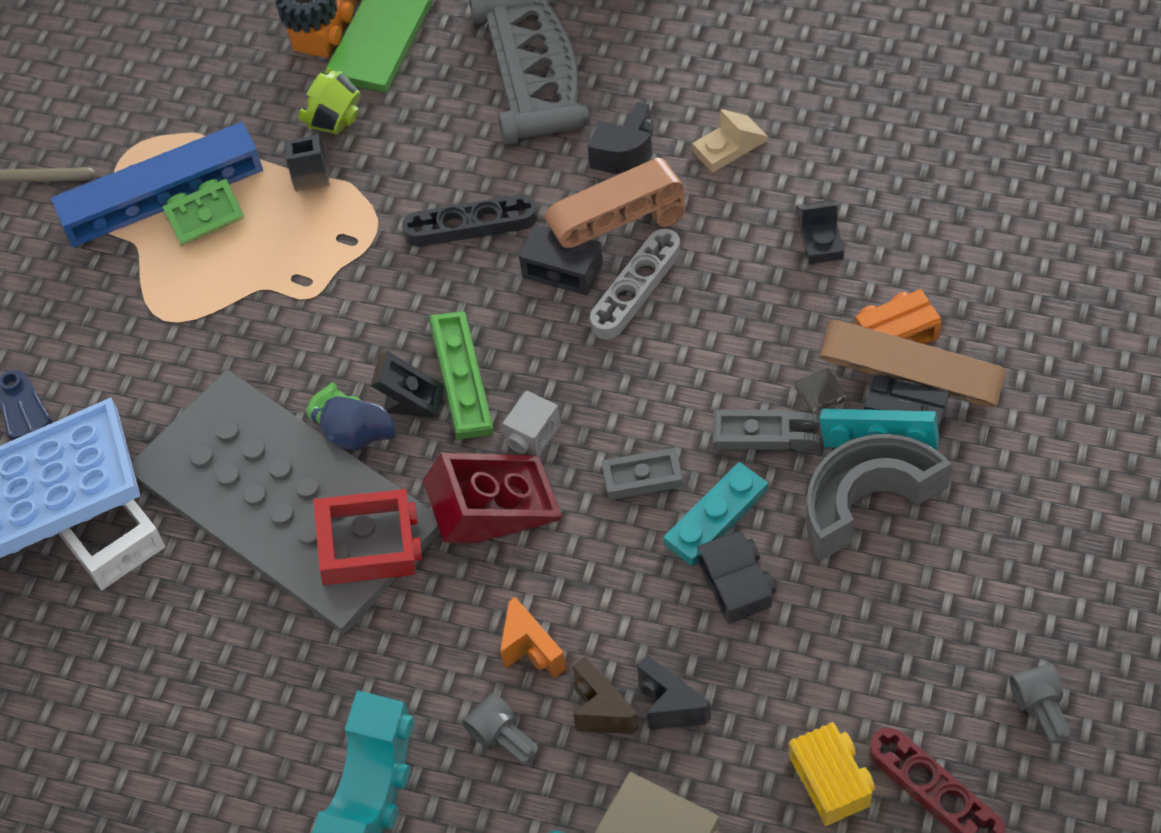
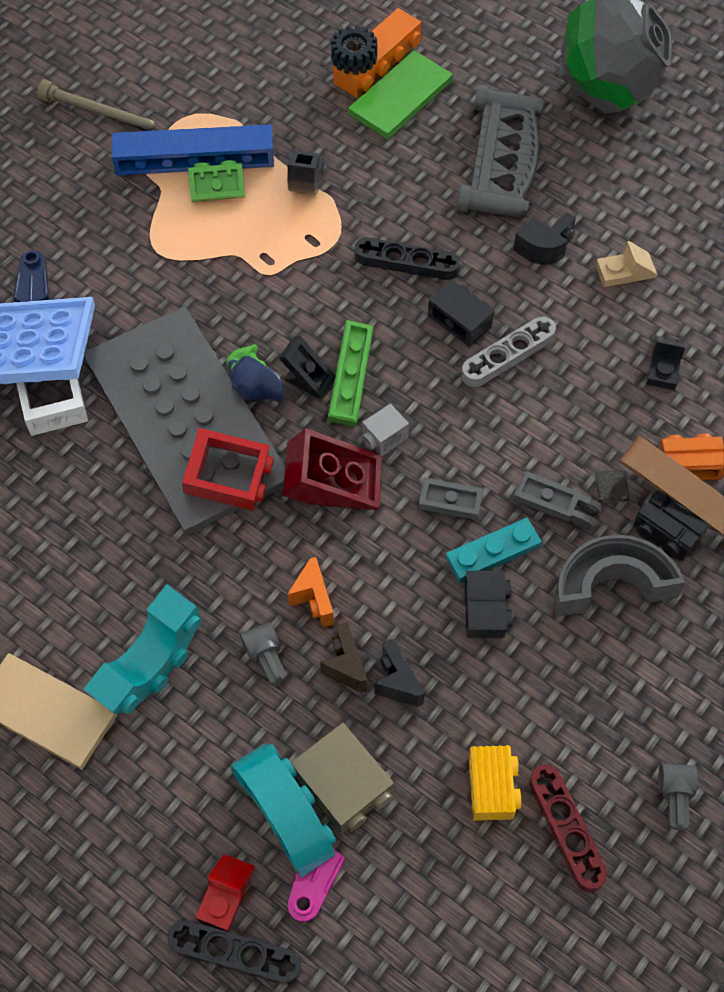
camera: 15 degrees right, 5 degrees up
lime cone [298,67,361,135] -> none
nougat beam [545,158,685,248] -> none
teal plate [819,409,939,450] -> none

